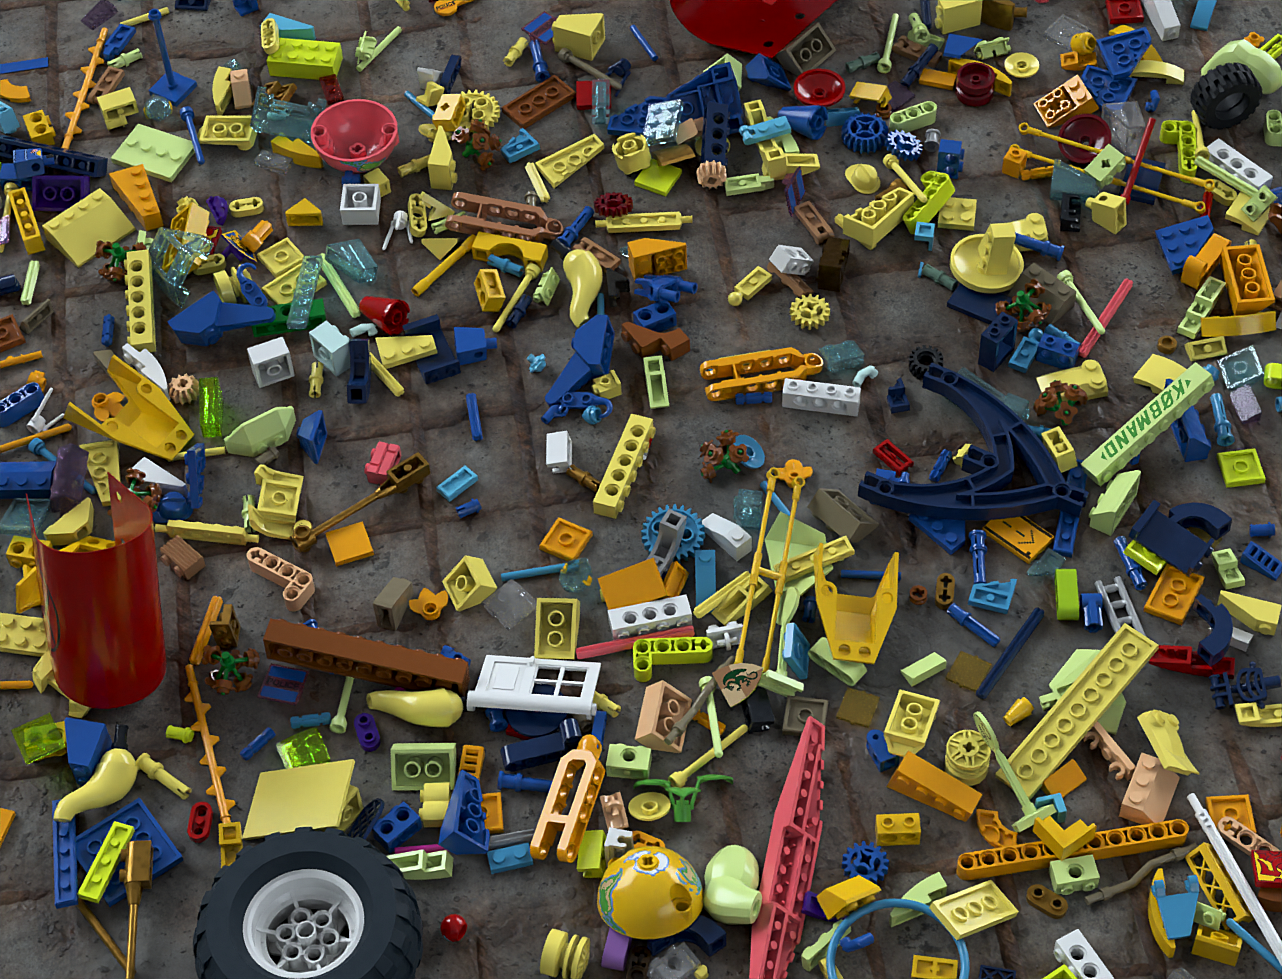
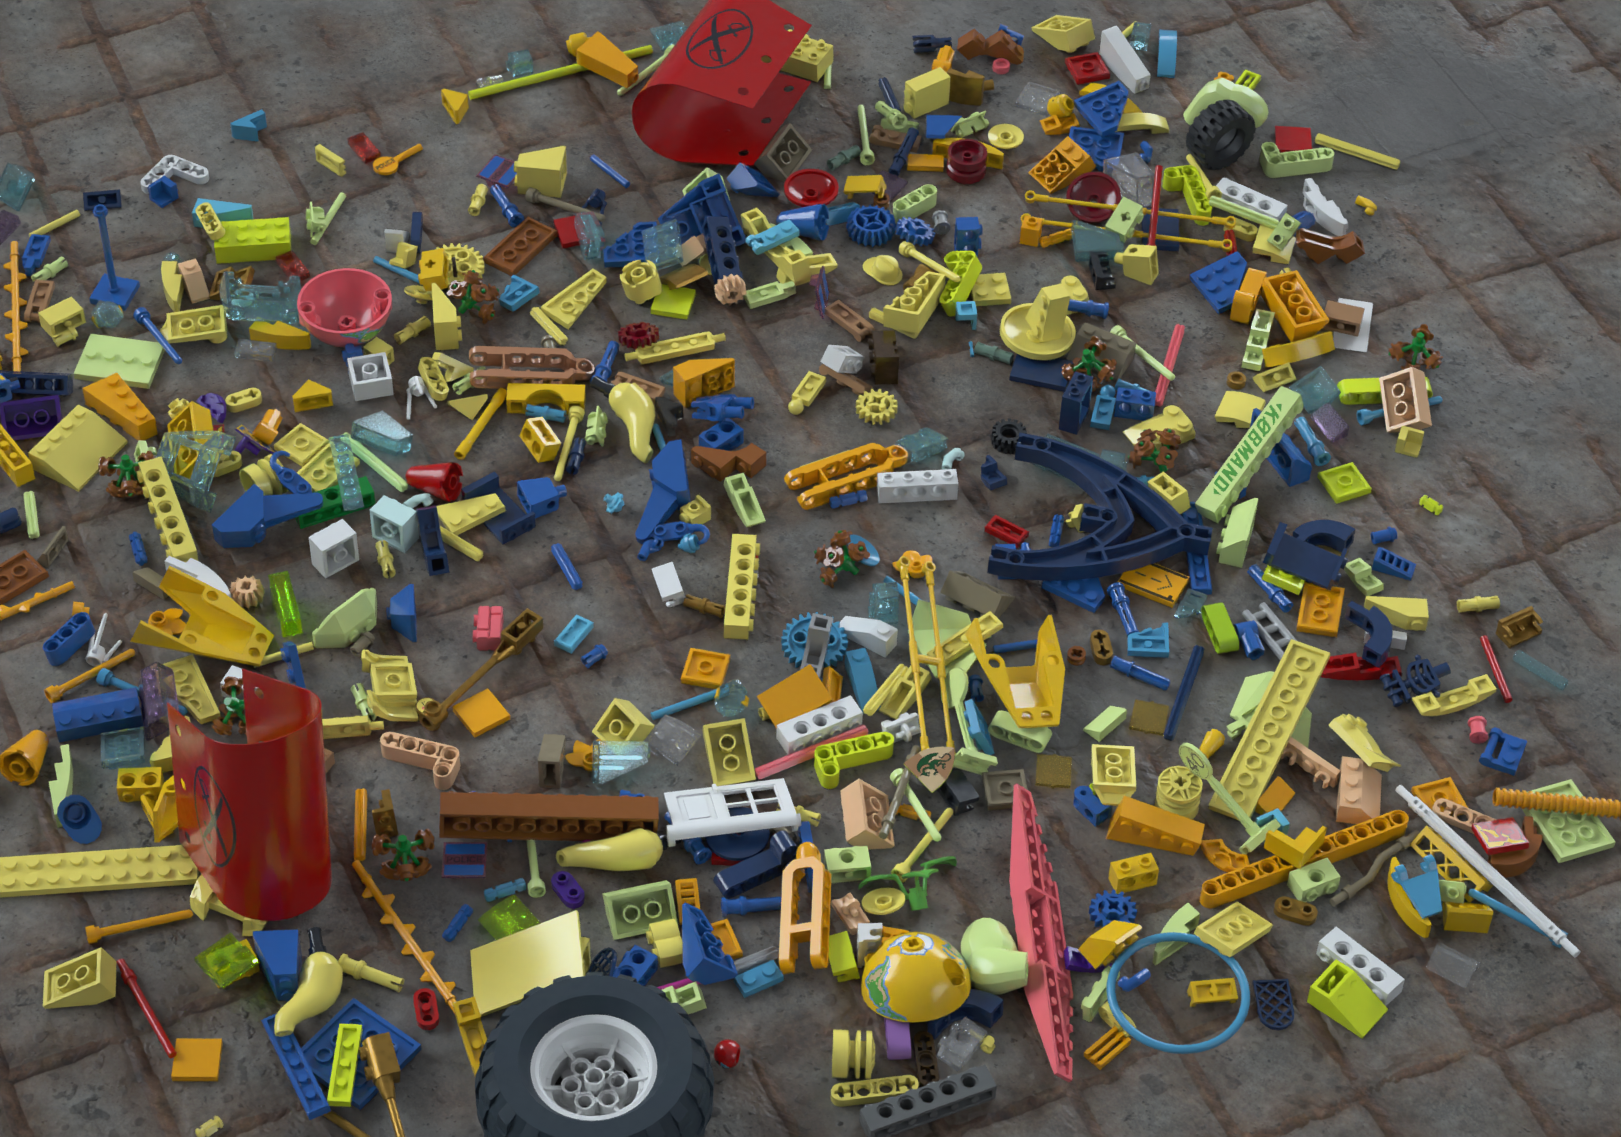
camera: 20 degrees left, 5 degrees down
neon yellow pin [166,725,194,743] -> none
none -> clear light blue slope [592,741,651,784]

